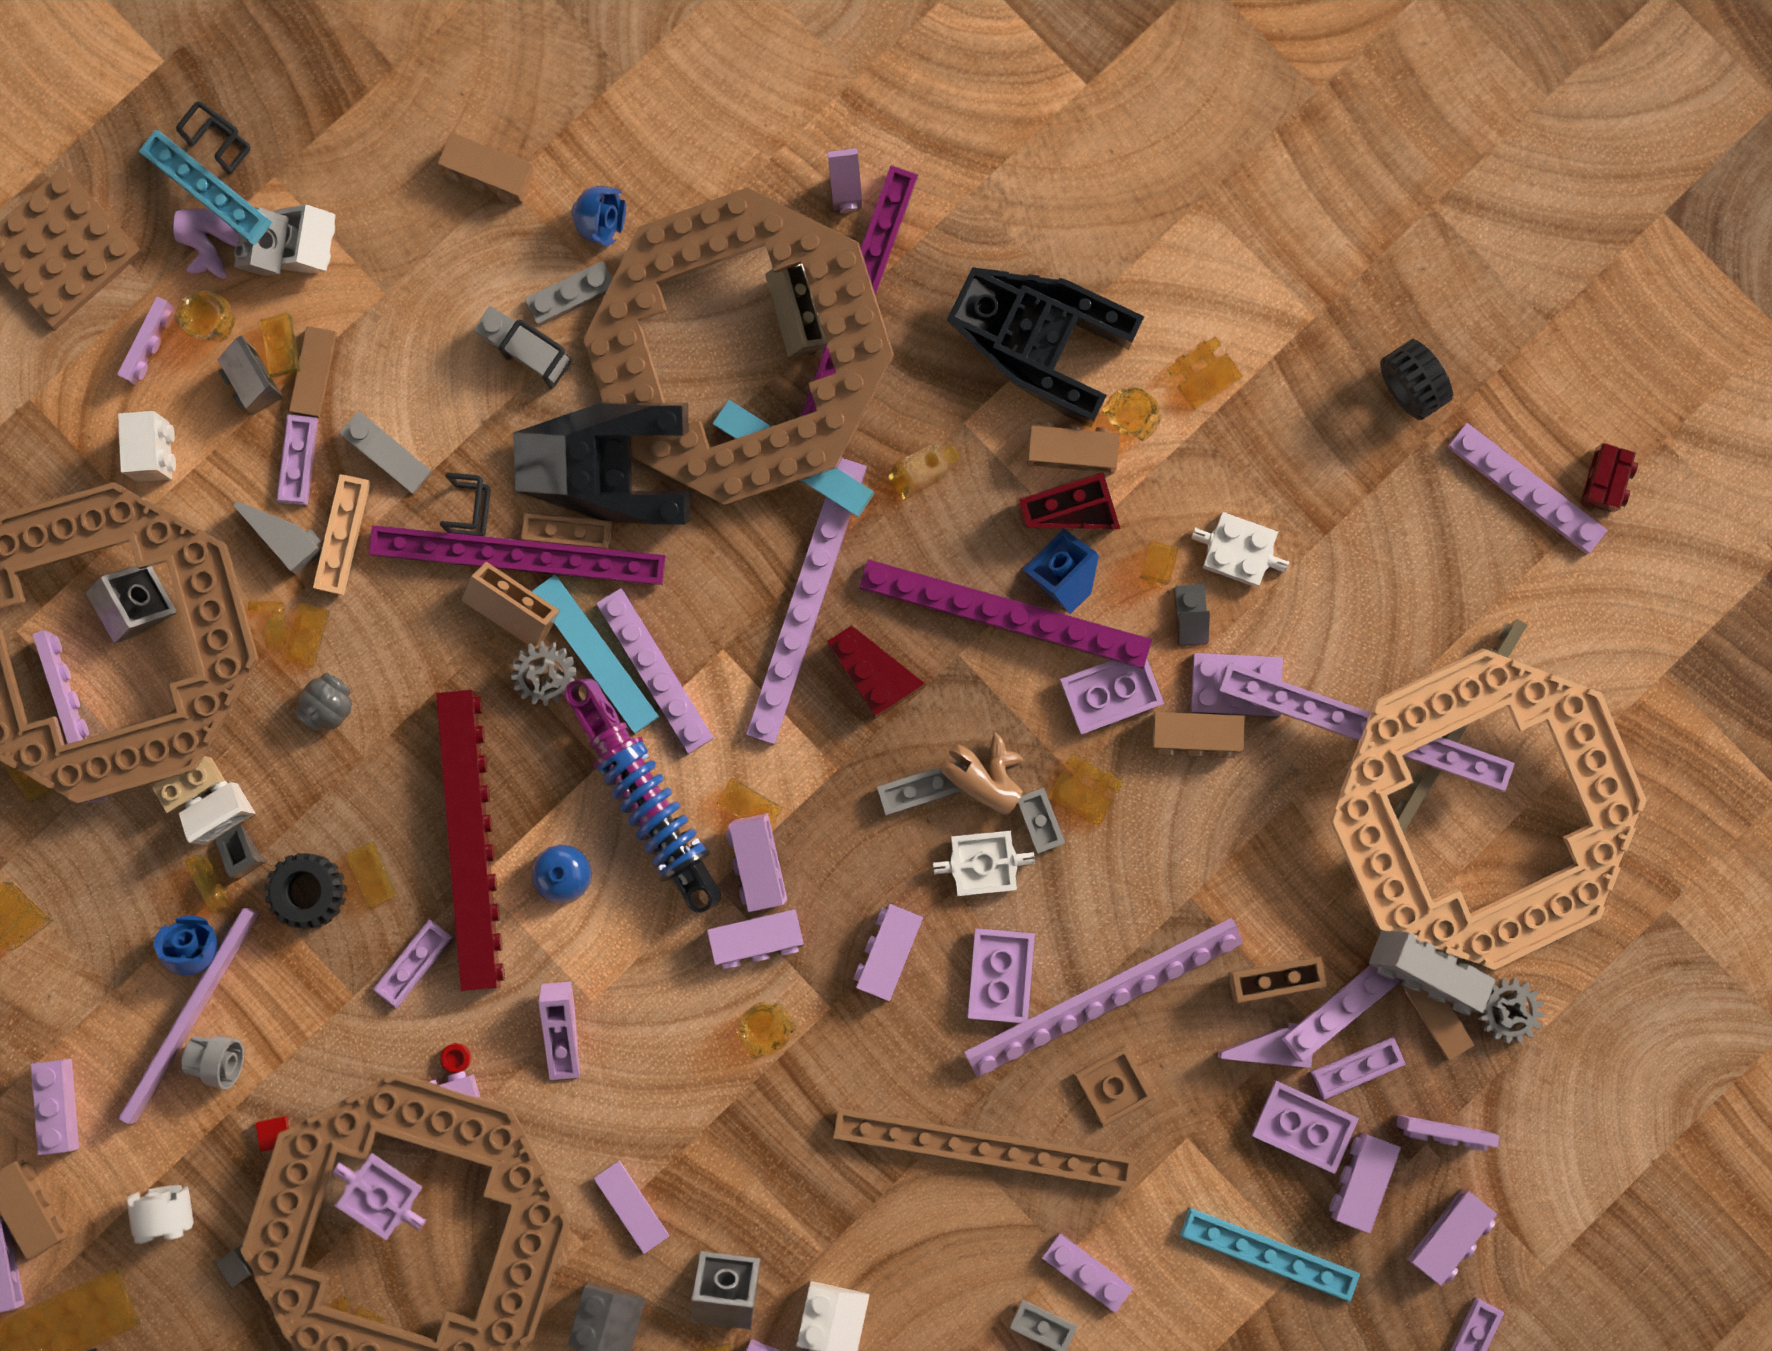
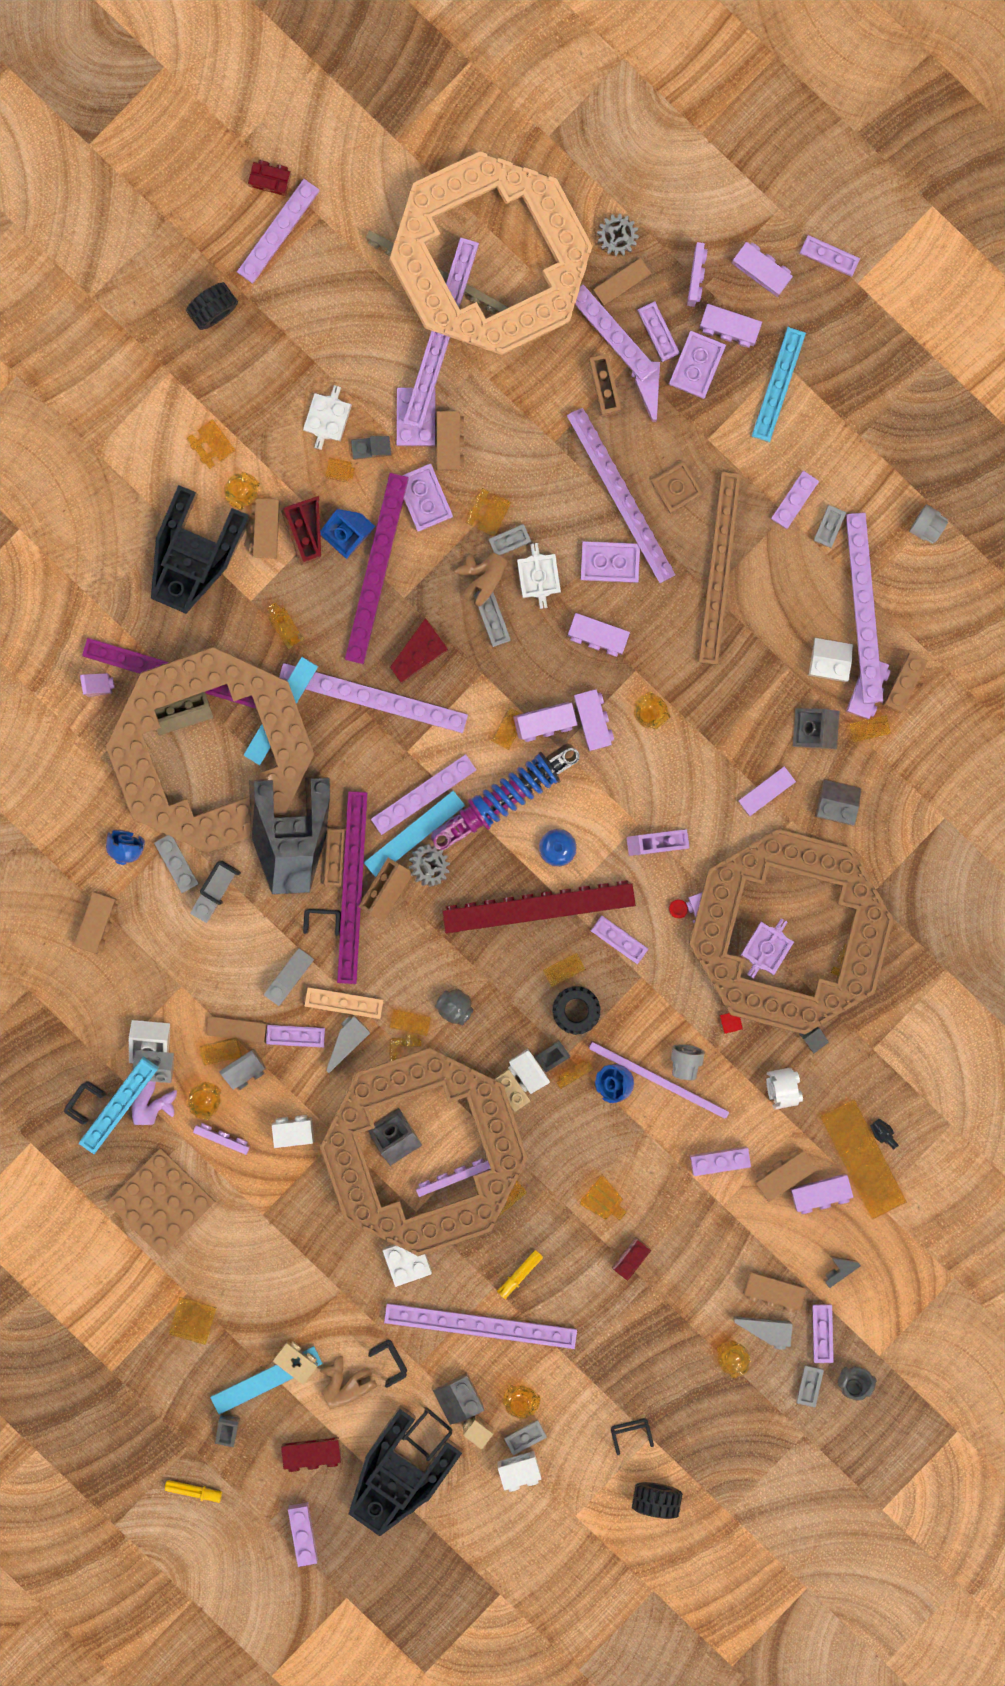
camera: 90 degrees left, 5 degrees up
light grey wedge [1369,930,1495,1015] -> none

